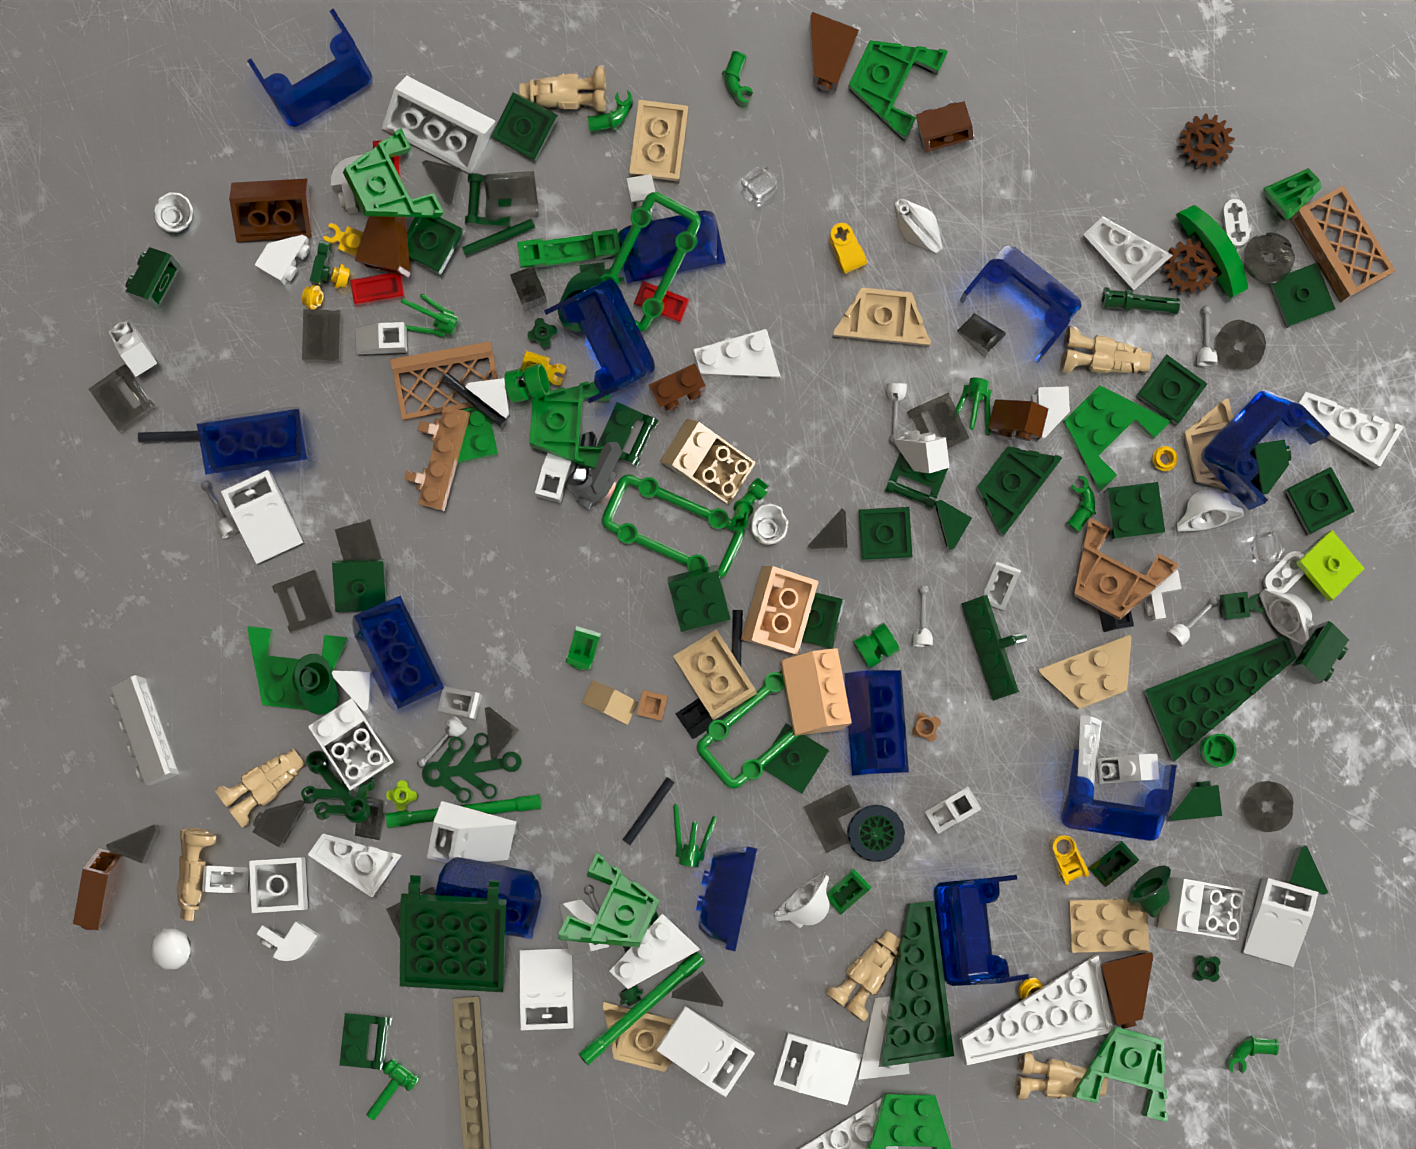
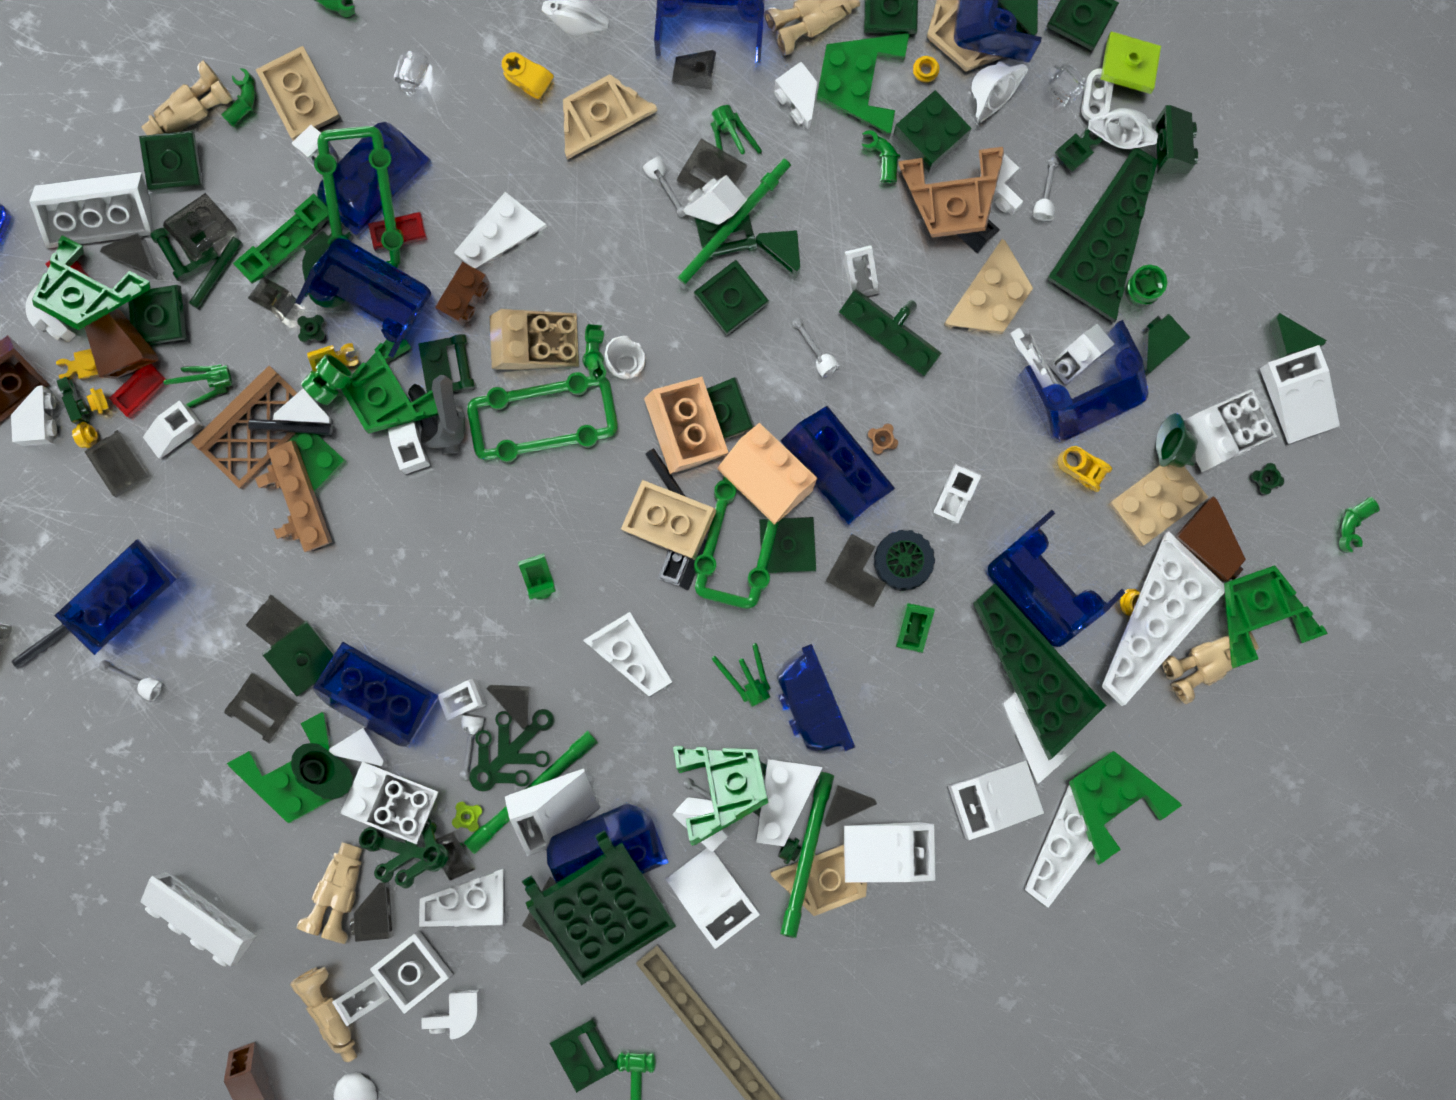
camera: 30 degrees left, 0 degrees up
clear smoke slope [106,824,161,863] -> none
white slope [221,470,303,564] -> none
tan slope [581,680,638,725] -> none
black bar [622,777,675,846] -> none
medium nougat plate [637,690,668,721] -> none
dark green brick [668,564,731,632] -> none
white hat [773,872,829,929] -> none
clear smoke slope [806,508,848,552] -> none
tan piece [825,930,900,1022] -> none
green wheel [852,622,900,669] -> none
dark green wing [976,446,1062,536] -> none
reddish brown brick [988,399,1049,441] -> none
dark green slope [1088,841,1139,887] -> none
clear smoke plate [1240,781,1294,833] -> none
none -> white wing [583,612,673,697]
none -> green bar [677,158,791,285]

